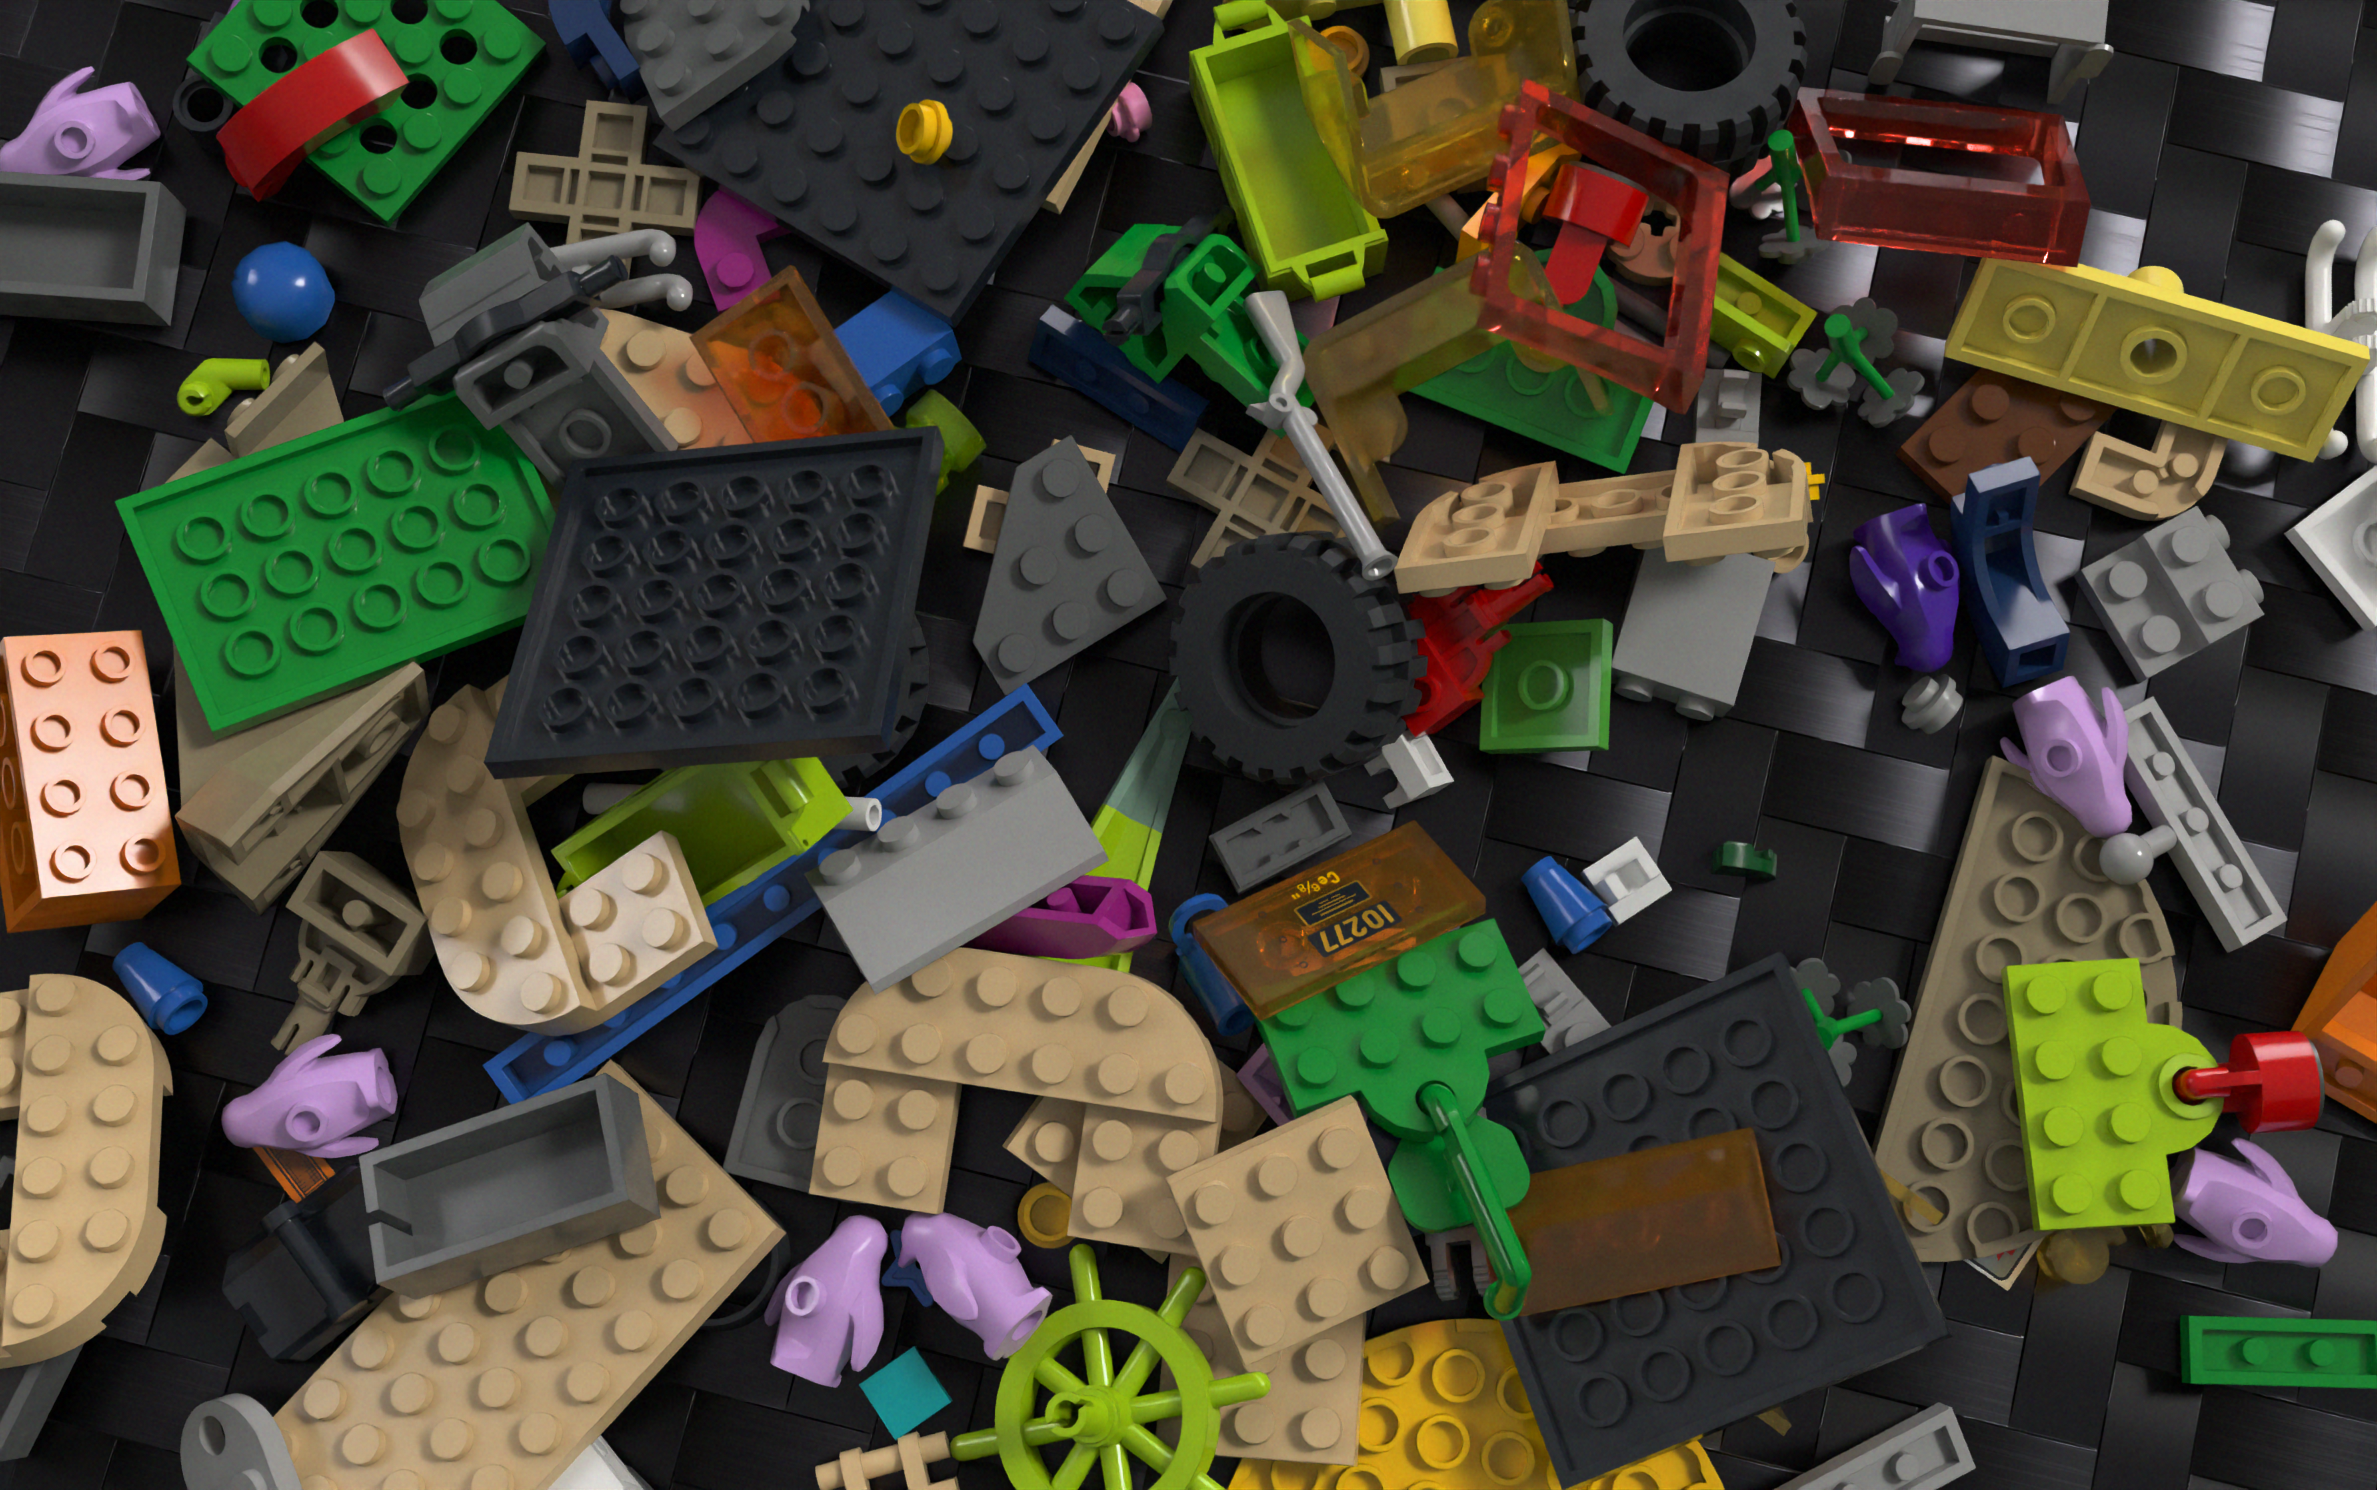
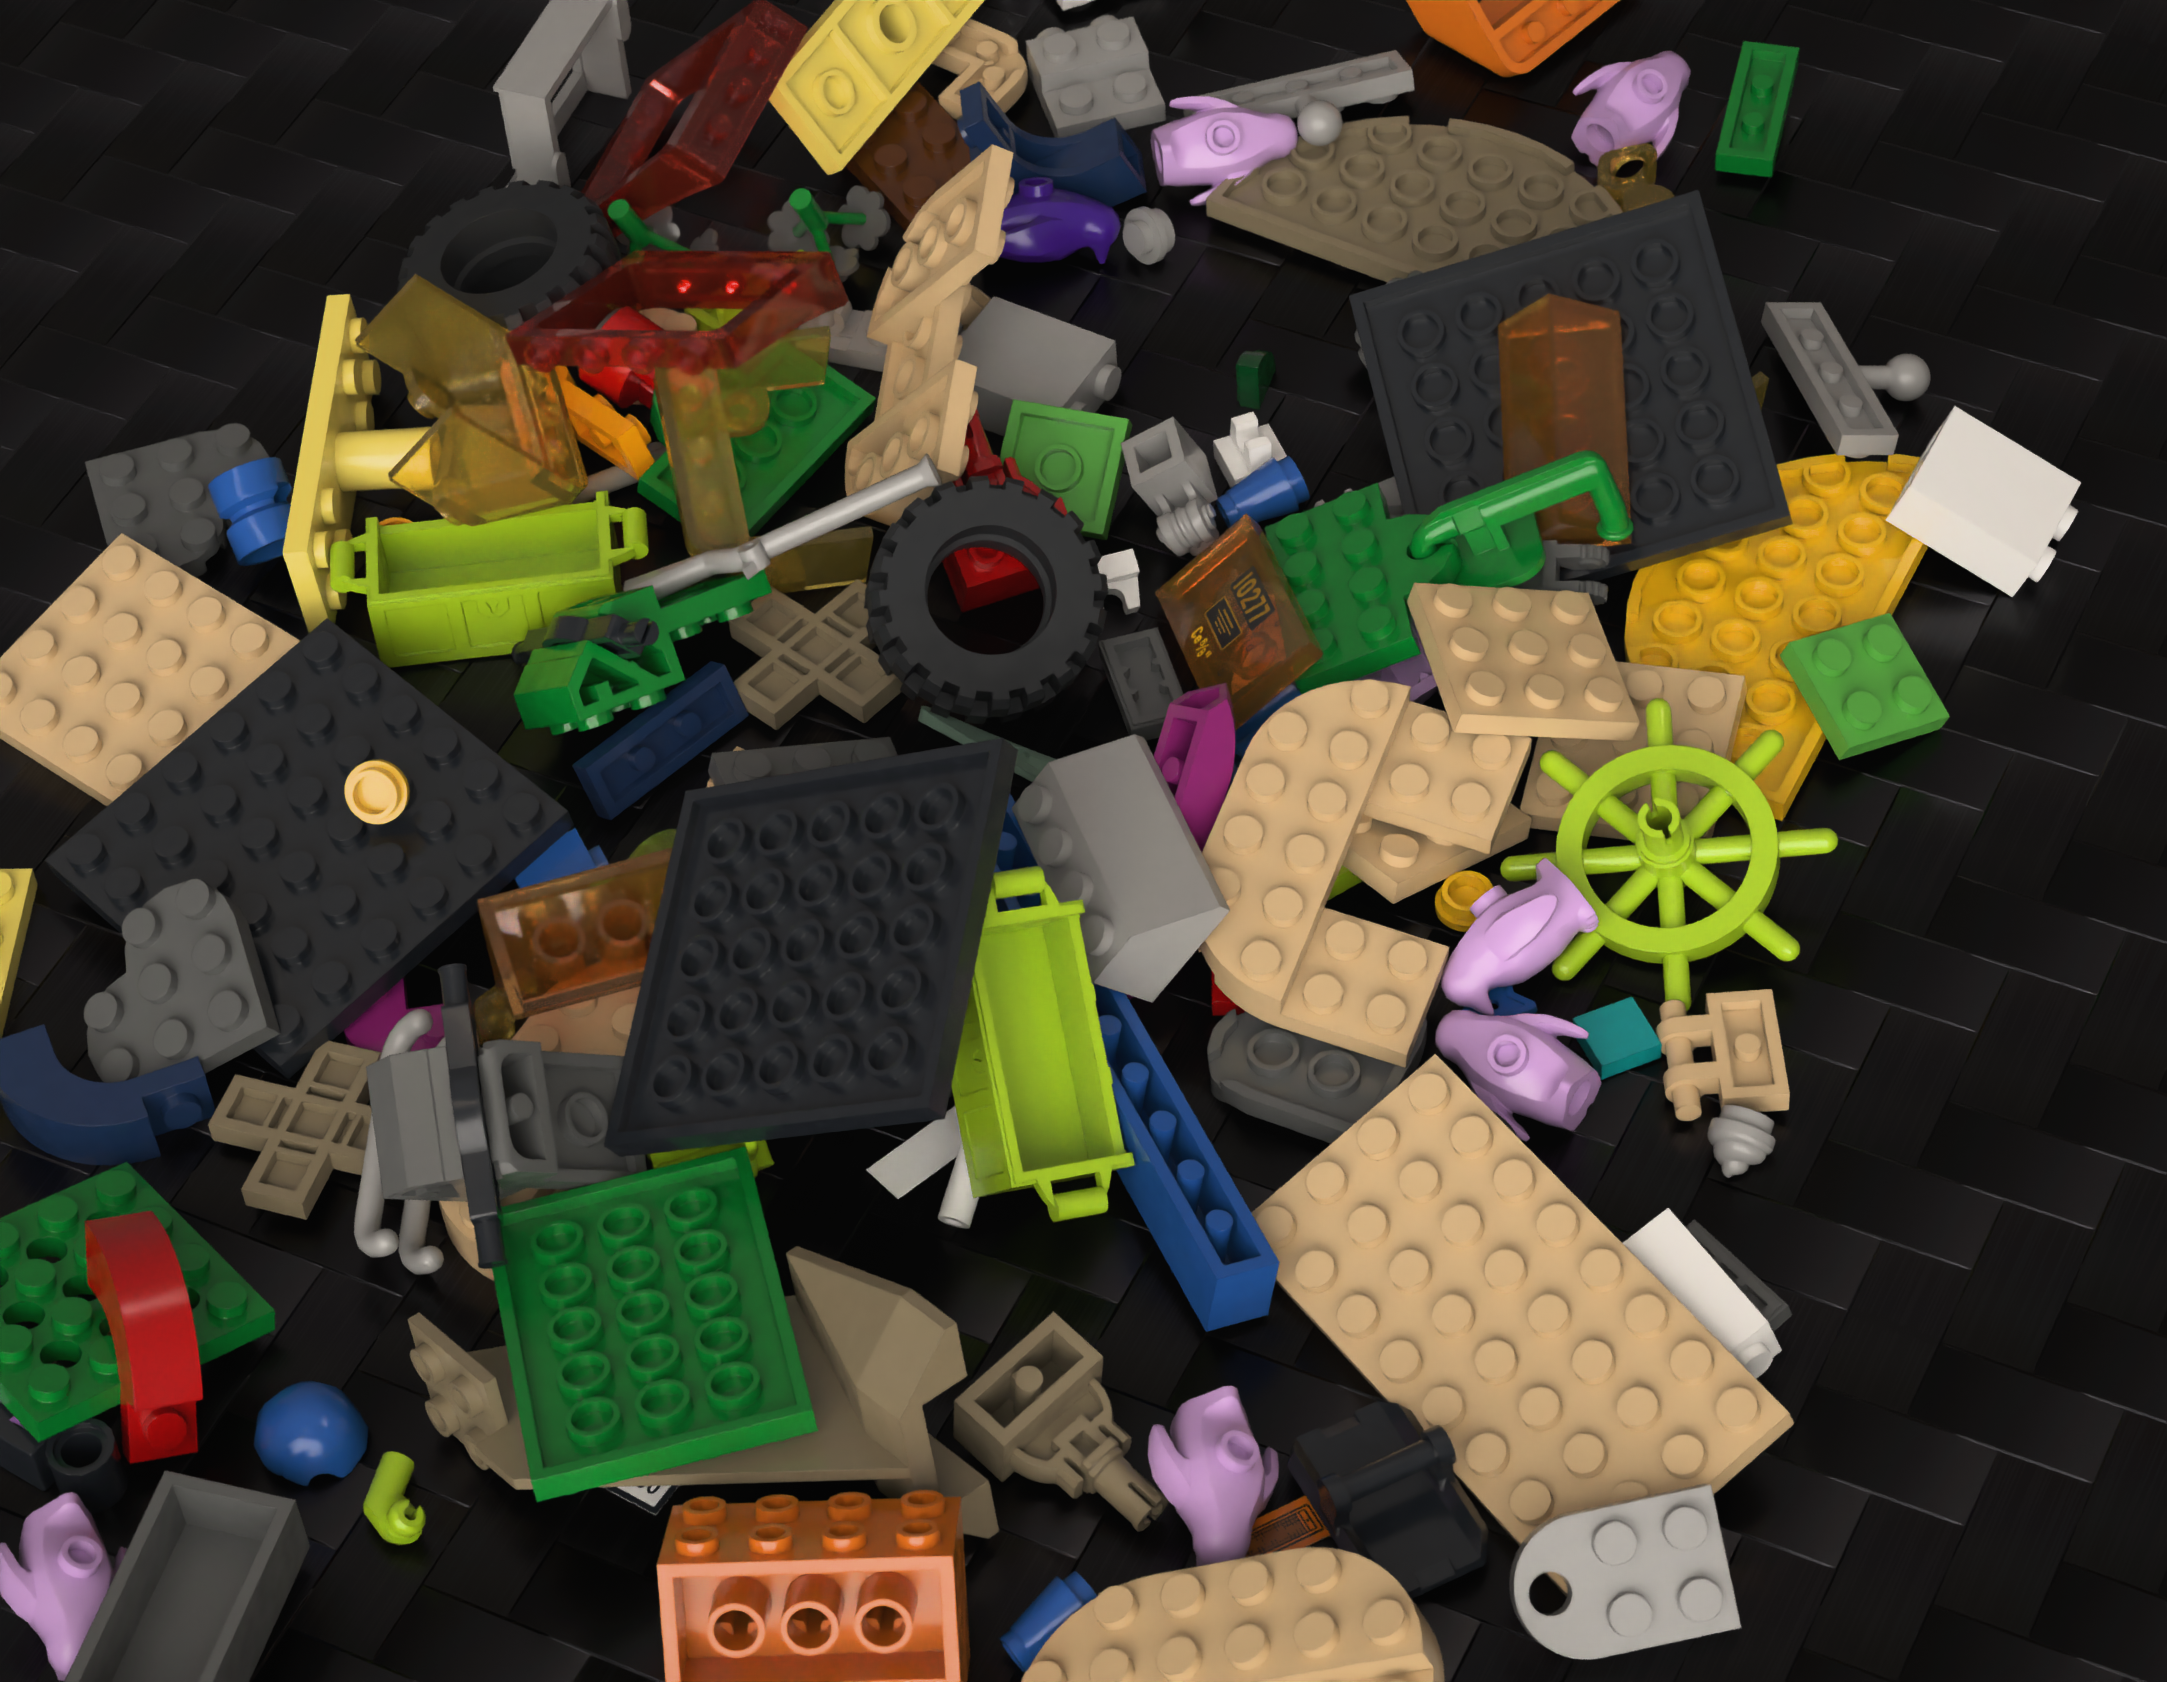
camera: 75 degrees left, 30 degrees down
dark grey piece [359,1073,661,1300] -> none
tan plate [396,674,719,1036] -> none
lime plate [2001,958,2325,1232] -> none
none -> light grey brick [1121,417,1219,556]

